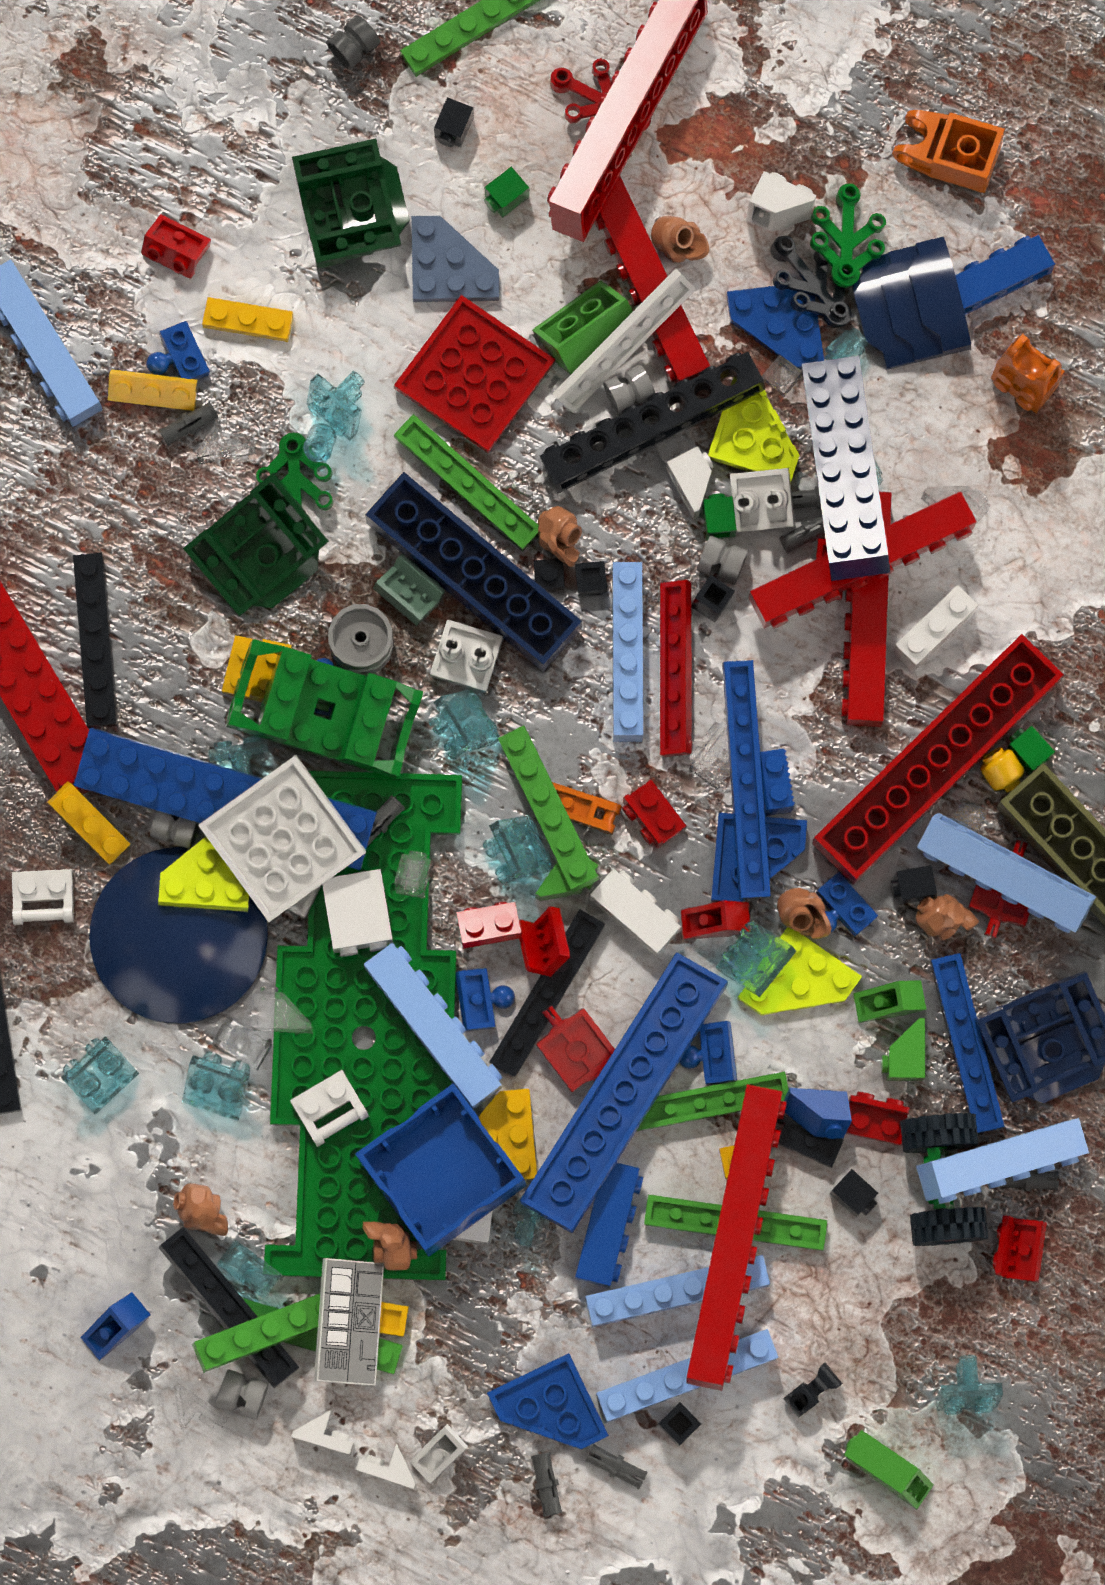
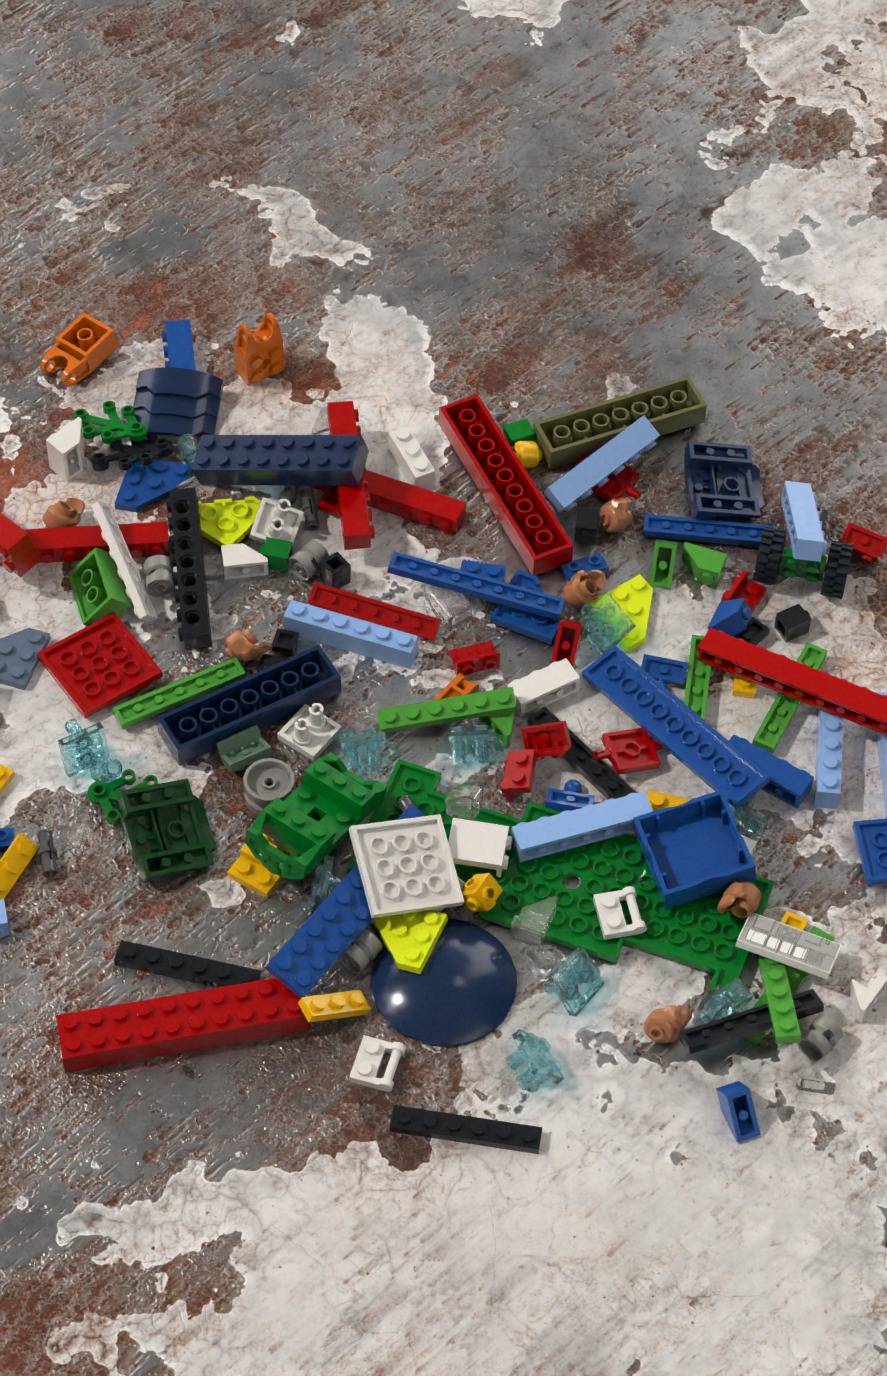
camera: 70 degrees left, 25 degrees down
none -> yellow brick [462,873,503,912]

